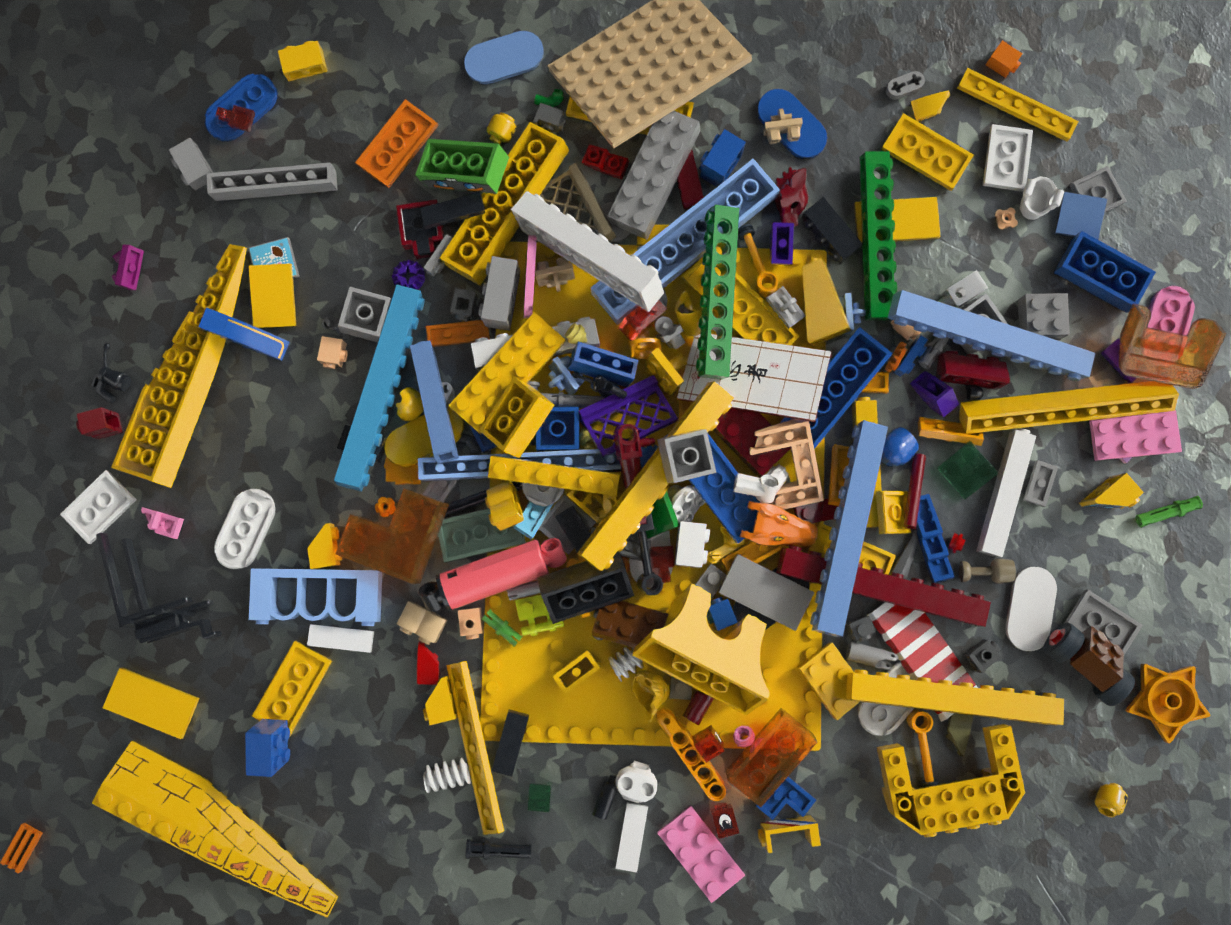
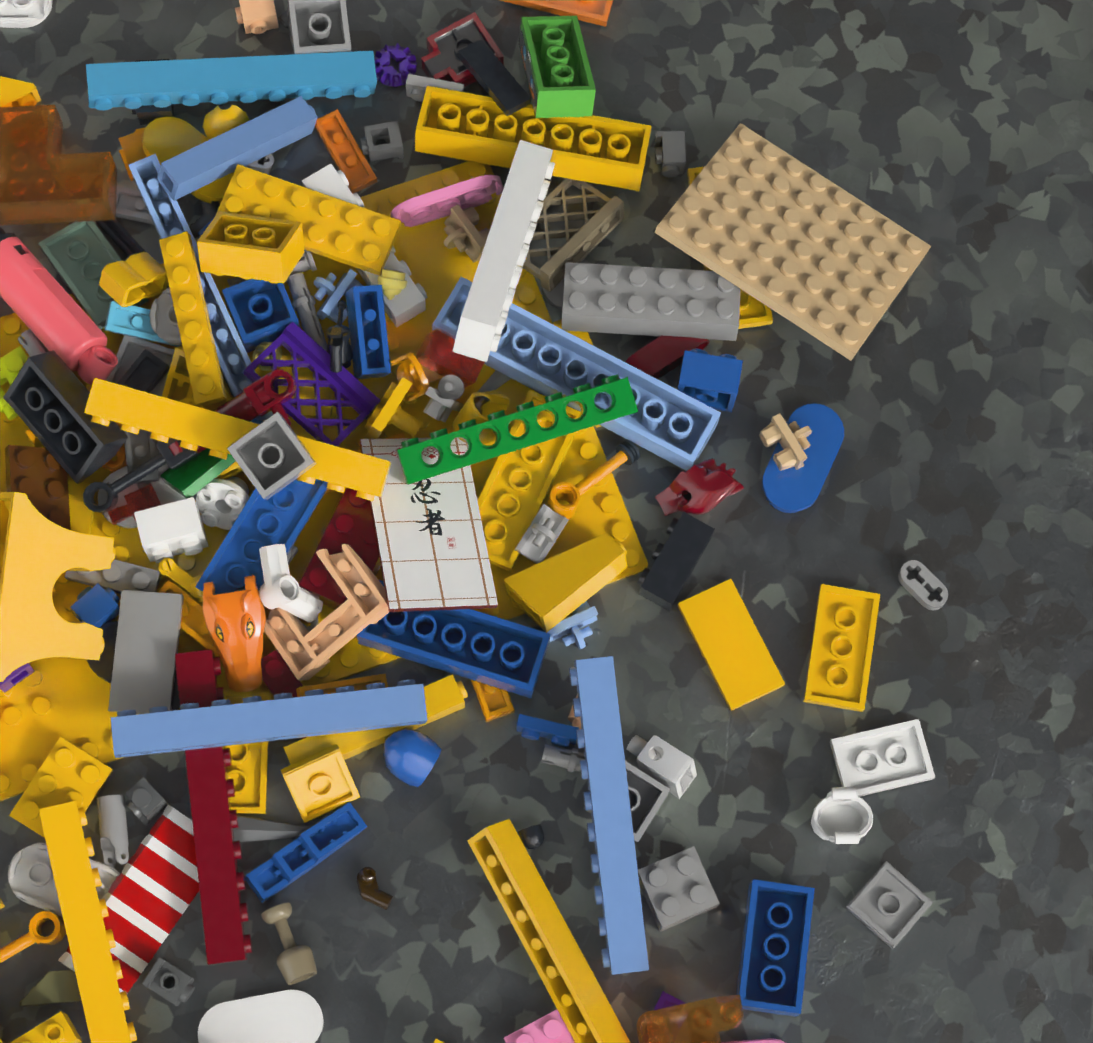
camera: 60 degrees right, 10 degrees down
light orange plate [375,497,396,517] -> none
medium blue tile [464,31,544,85] -> none
light grey brick [479,256,521,331] -> none
yellow head [486,112,517,145] -> none
green arm [534,89,564,108] -> none
red slope [582,144,629,180] -> none
dark purple slope [770,222,794,265] -> none
green brick [859,151,897,321] -> none
orange gear [885,341,908,373] -> none
dark red piece [903,453,926,529] -> none
yellow slope [910,90,950,122] -> none
dark purple slope [910,370,959,418] -> none
light orange plate [918,417,984,446] -> none
dark red slope [936,351,1010,390] -> none
clear green plate [937,441,999,500] -> none
red plate [948,533,966,553] -> none
yellow plate [957,68,1079,142] -> none
white brick [976,428,1036,558] -> none
orange brick [985,40,1023,78] -> none
light nougat plate [995,207,1018,229] -> none
light grey plate [1023,460,1058,507] -> none
medium blue tile [1055,192,1107,239] -> none
none -> dark brown arm [356,867,393,910]

